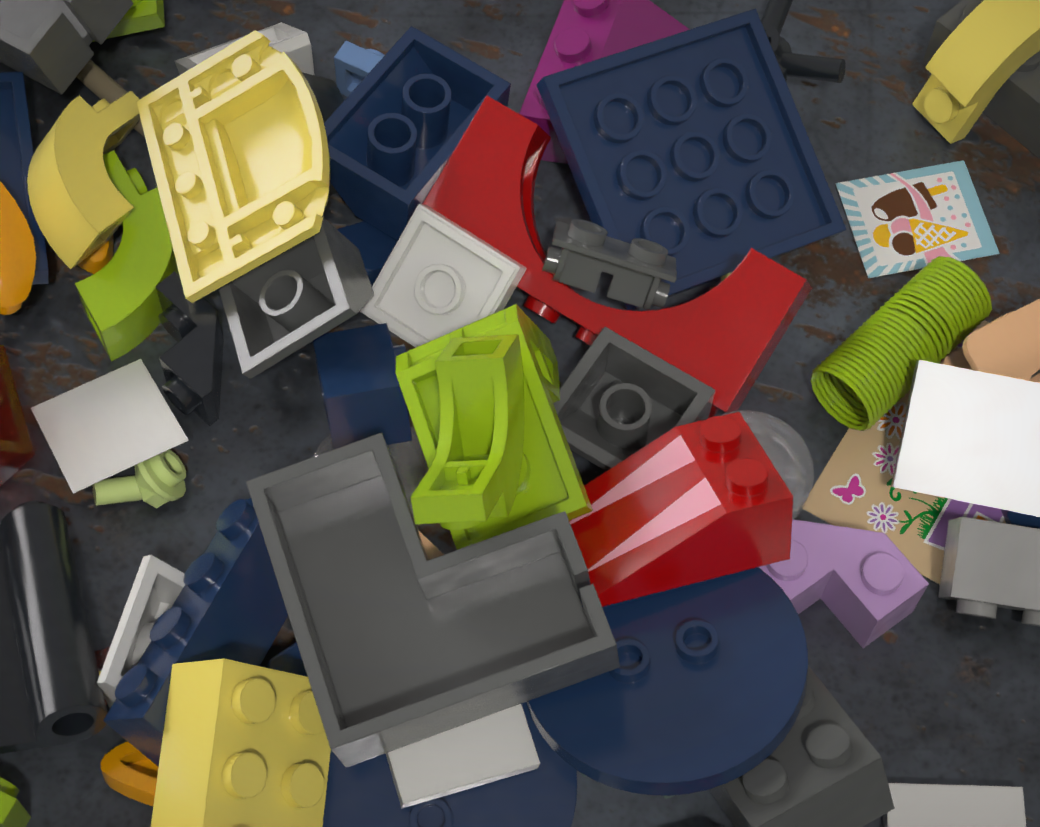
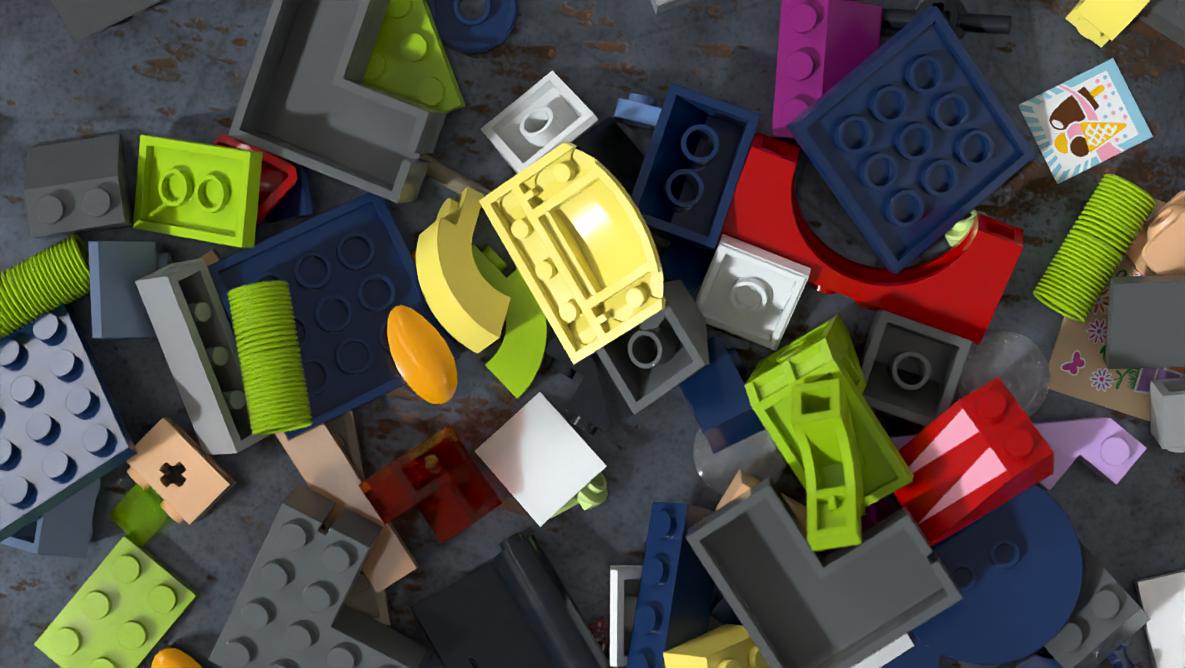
camera: 10 degrees left, 25 degrees up
dark grey hinge [542,219,677,310] -> none

